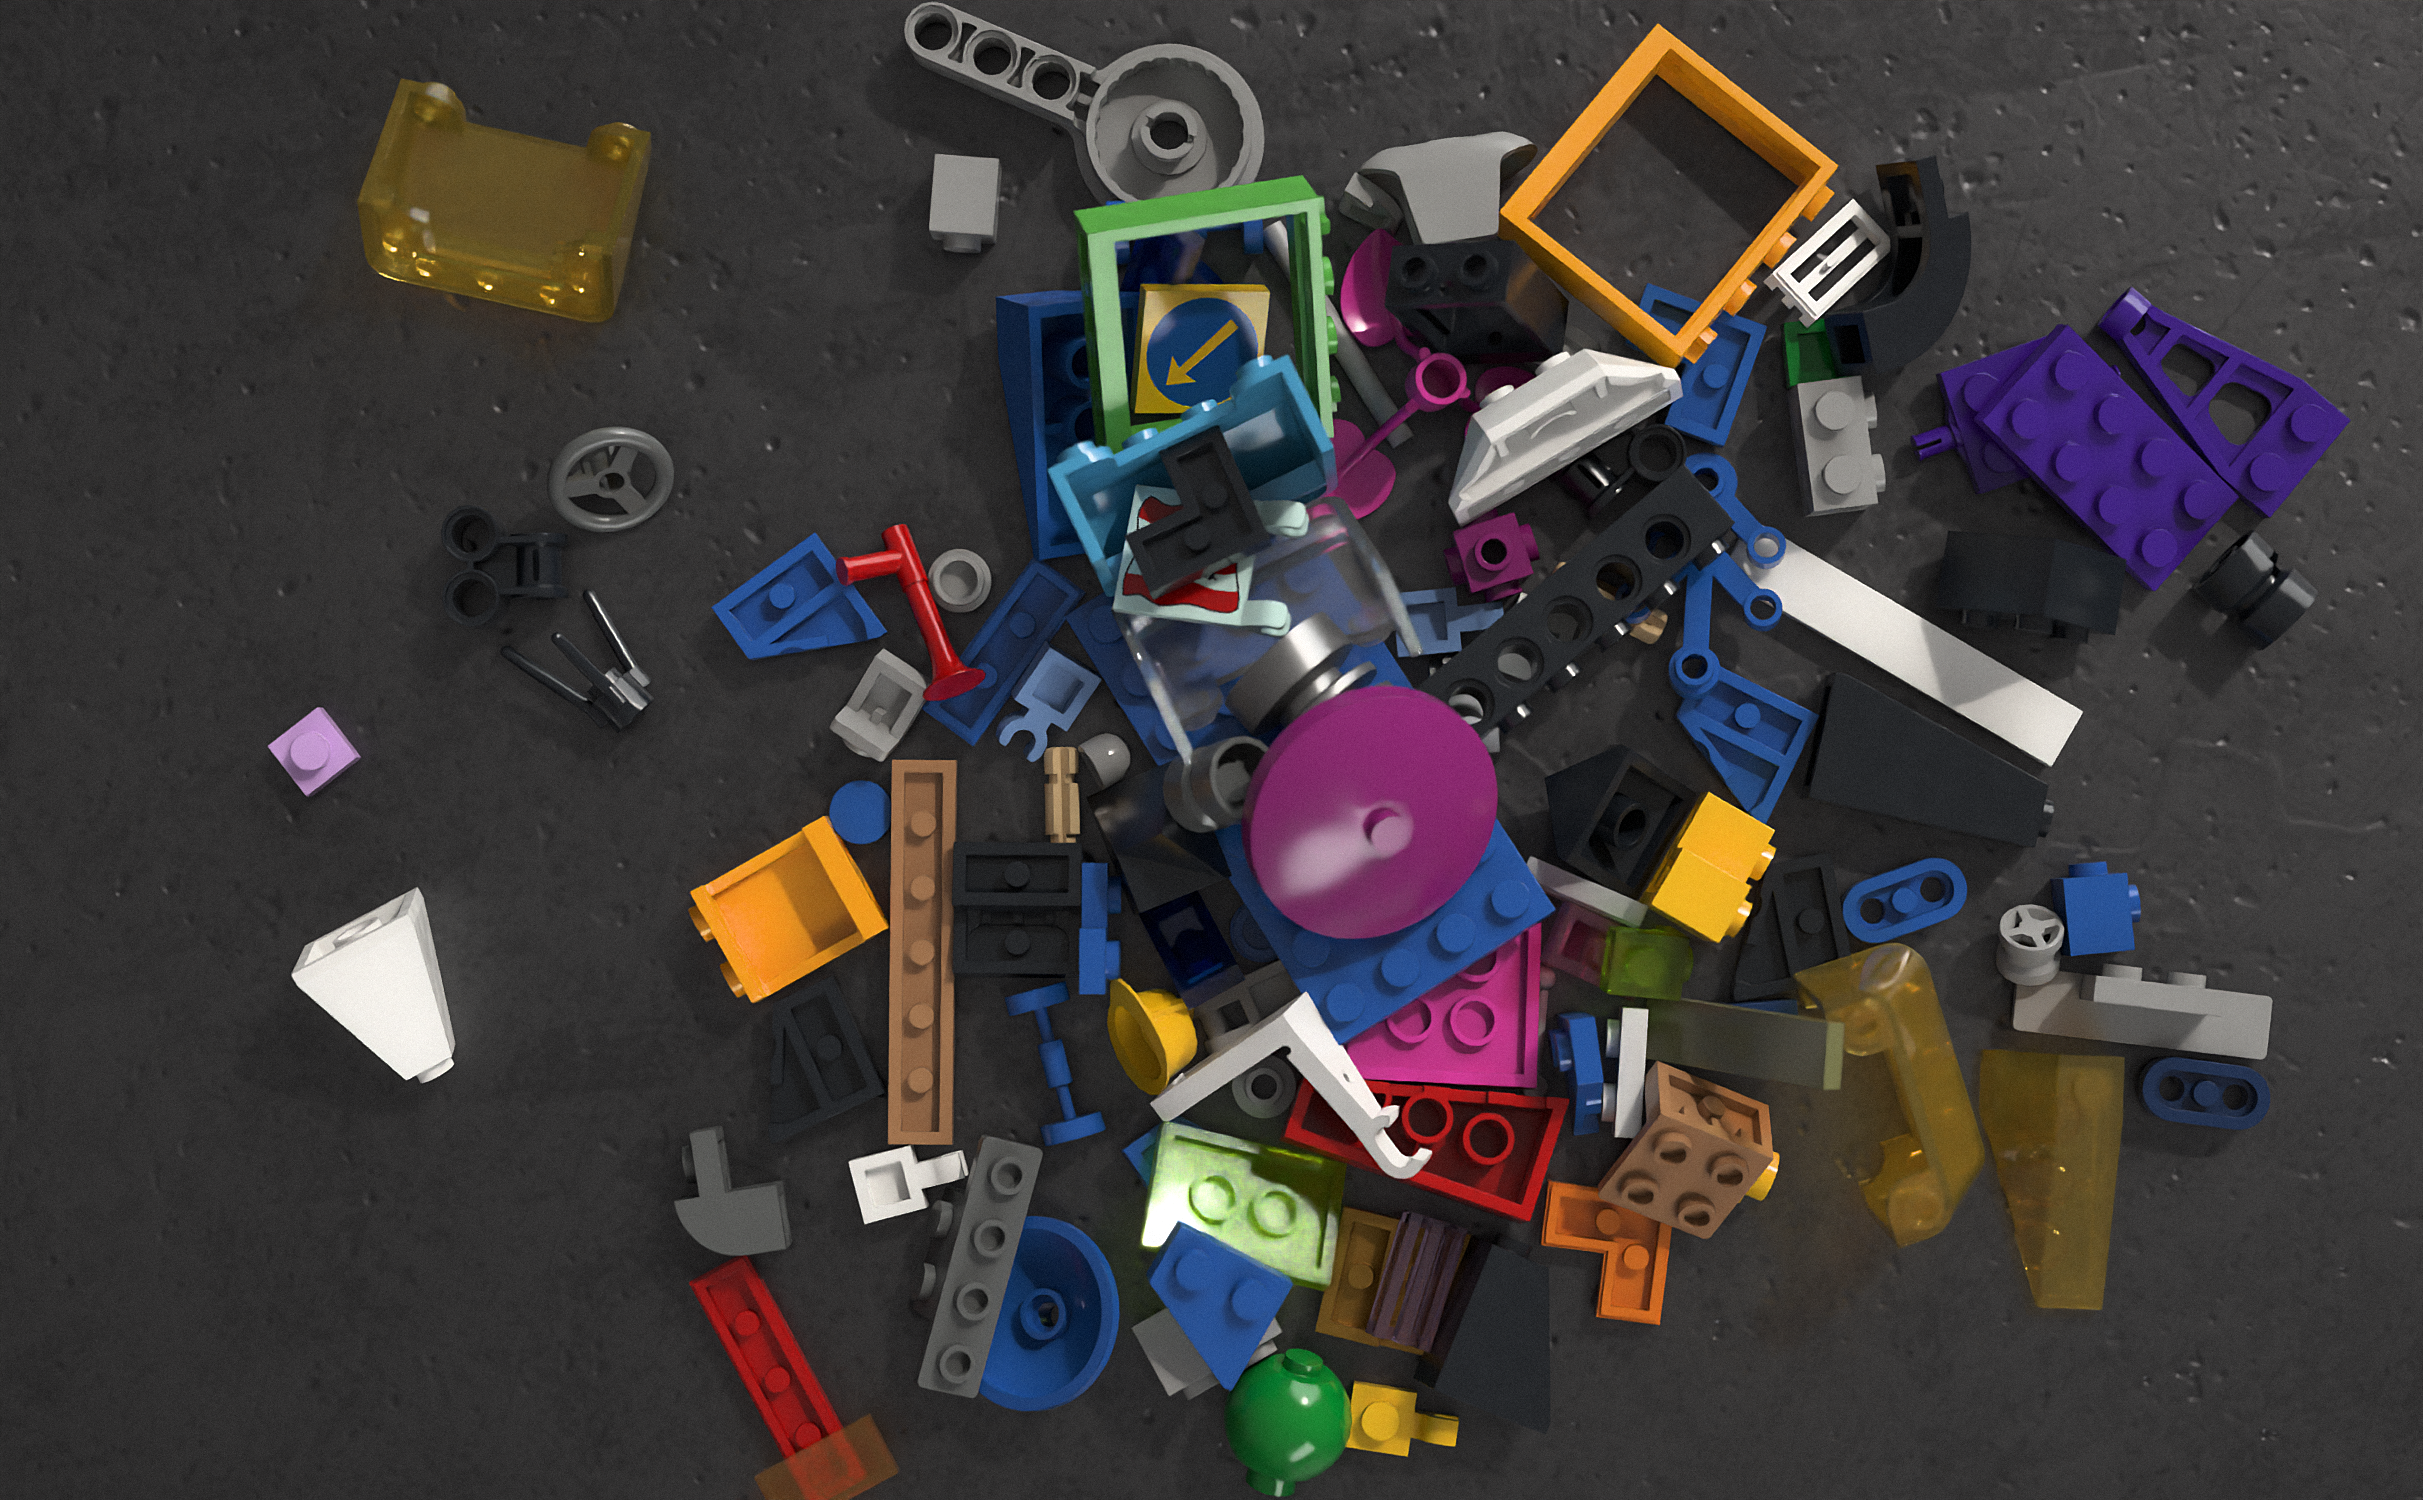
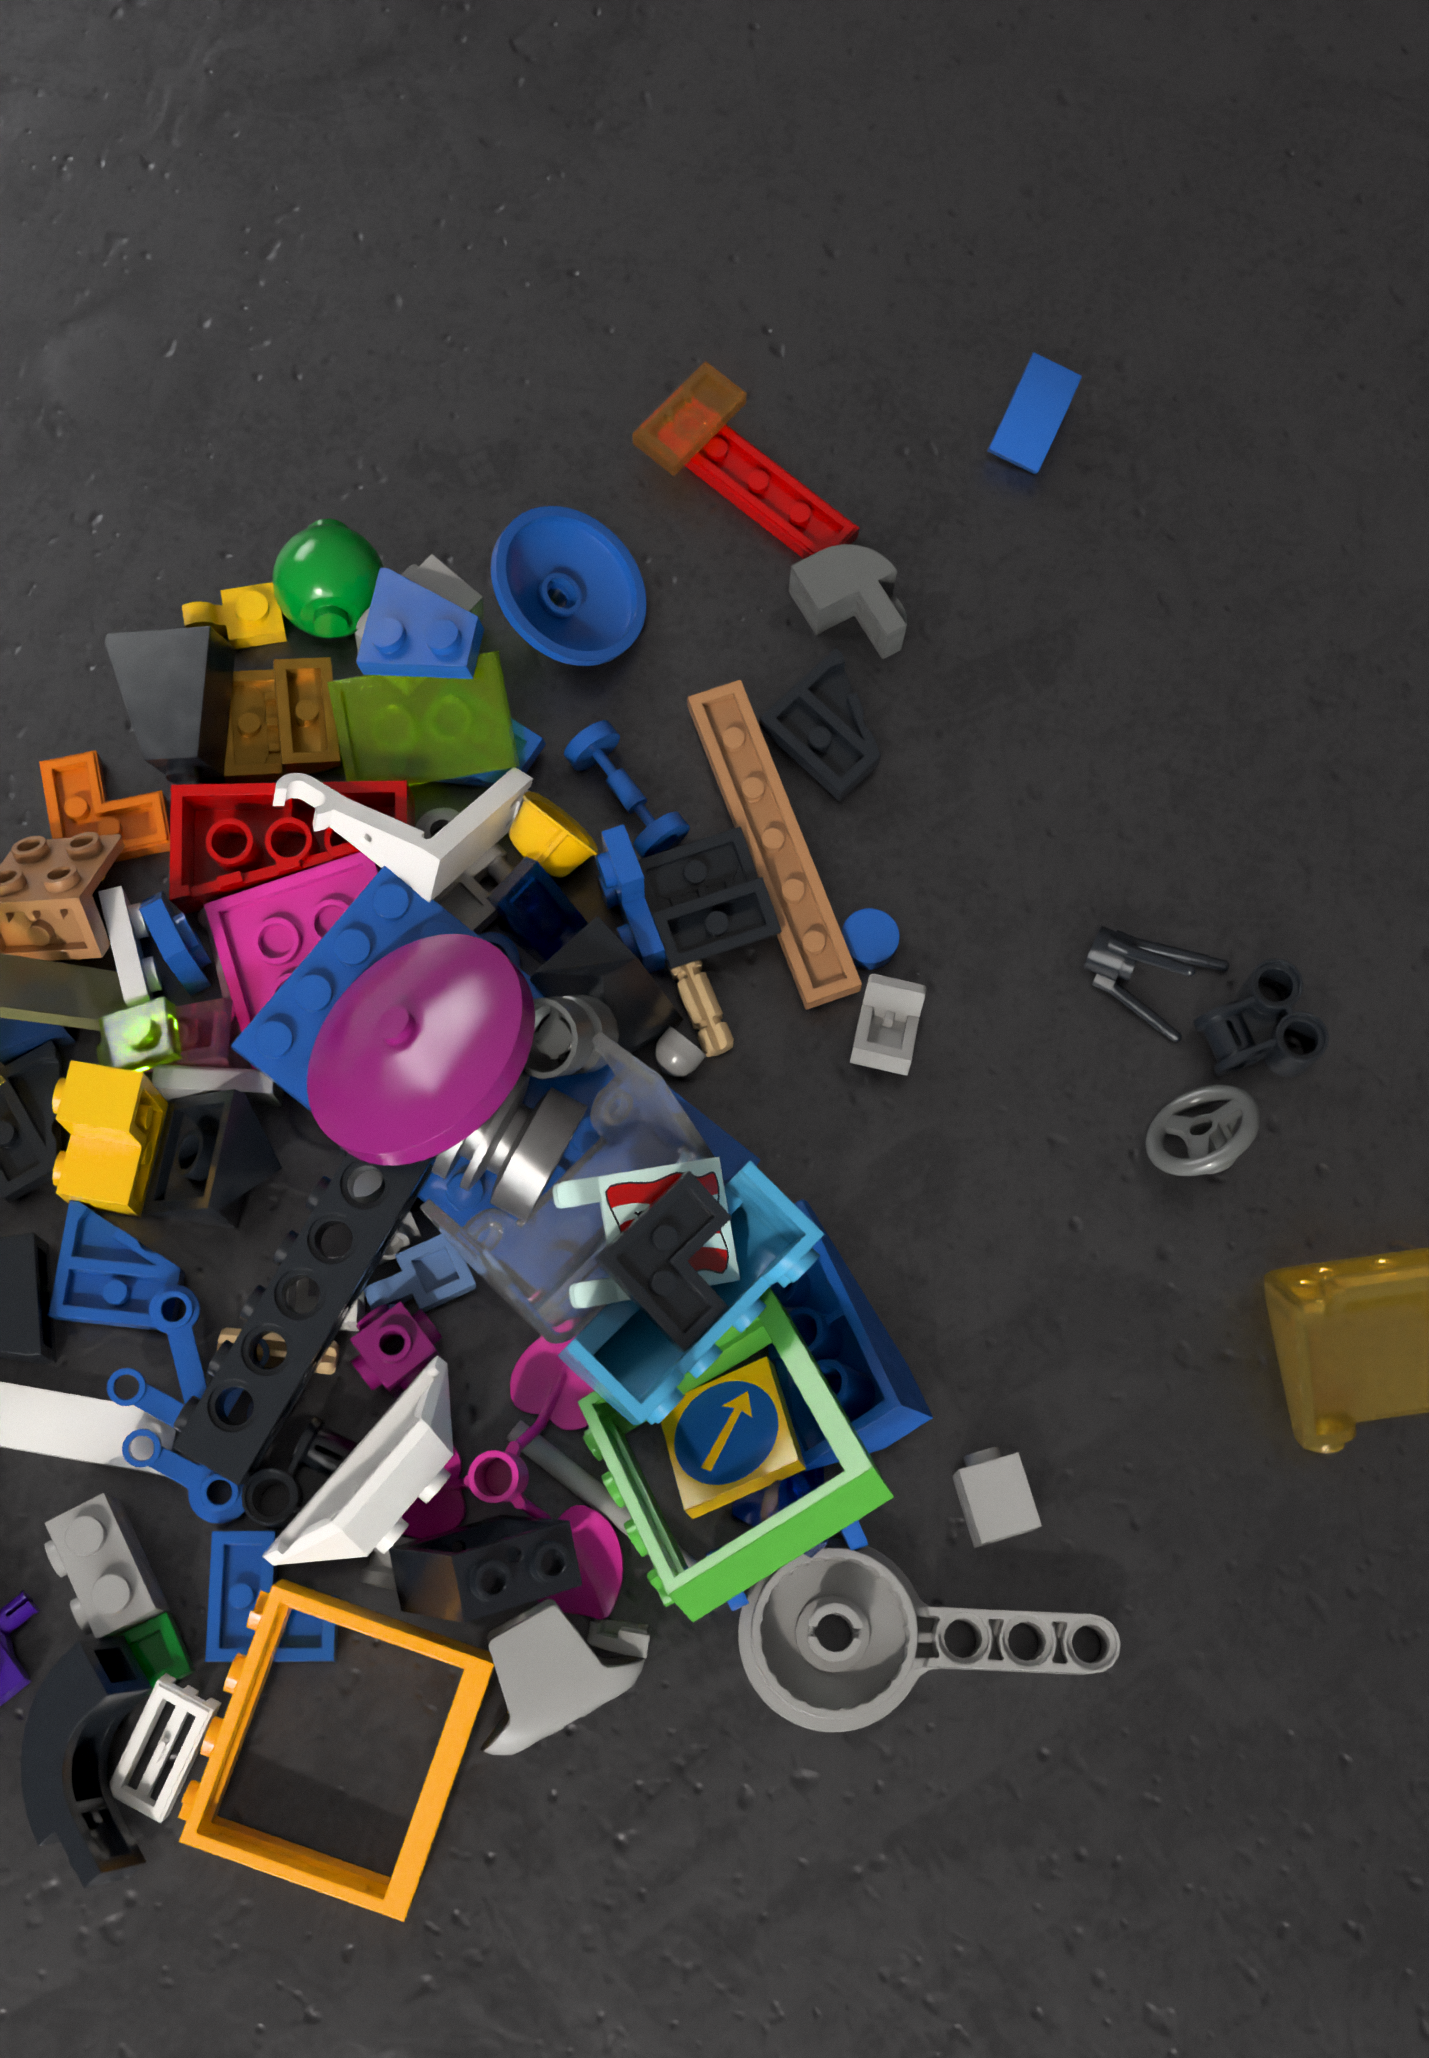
camera: 155 degrees right, 15 degrees down
lavender plate [268,707,362,797] -> none
white slope [291,887,455,1083] -> none
light orange panel [688,816,890,1004] -> none
blue wing [711,533,888,660] -> none
red piece [836,524,986,701] -> none
white plate [848,1144,969,1224] -> none
dark grey bracket [910,1135,1043,1398] -> none
blue tile [922,557,1087,747] -> none
light grey plate [928,549,992,613] -> none
medium blue plate [996,641,1102,762] -> none
tile [1365,1209,1468,1352] -> none
none -> blue slope [987,352,1082,474]

